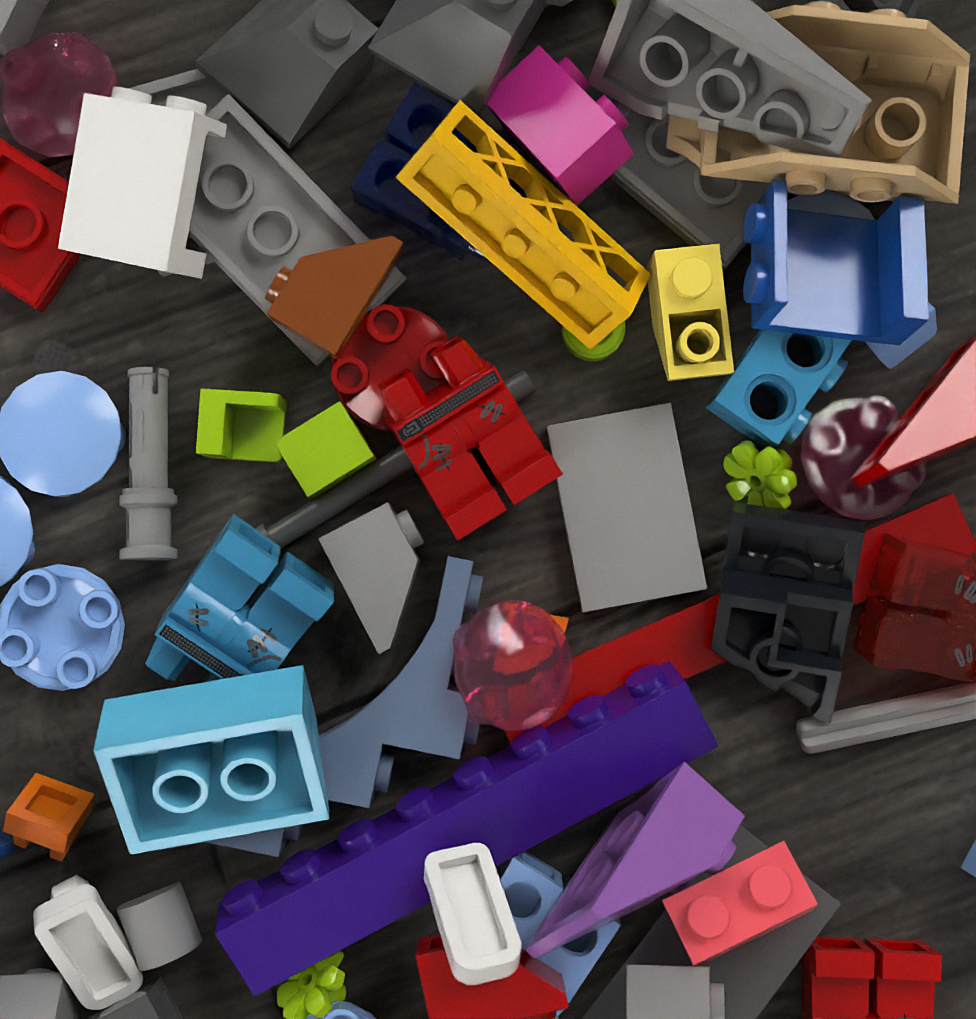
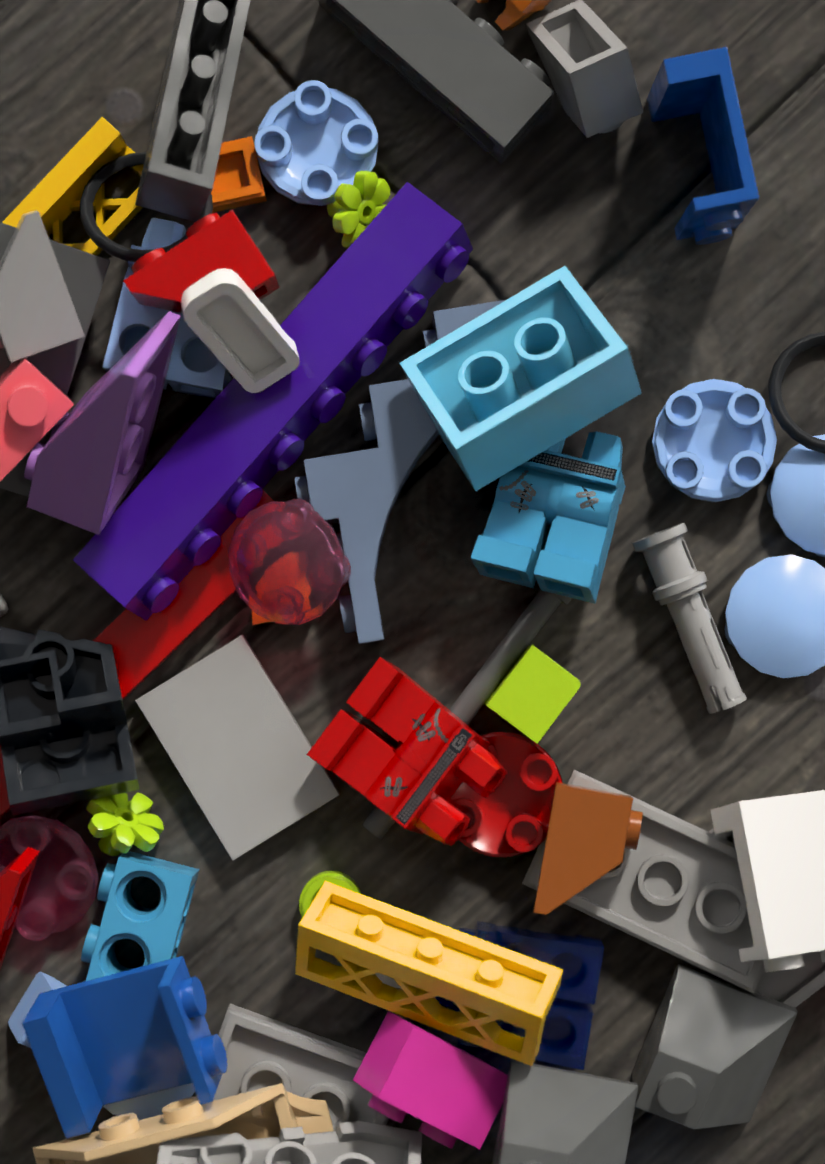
camera: 160 degrees right, 0 degrees up
orange tile [3,773,95,862] -> none
white piece [33,875,143,1010] -> none
light grey brick [116,881,203,971] -> none
lime panel [196,389,287,463] -> none
light grey slope [318,502,425,654] -> none
light yellow slope [646,244,734,381] -> none

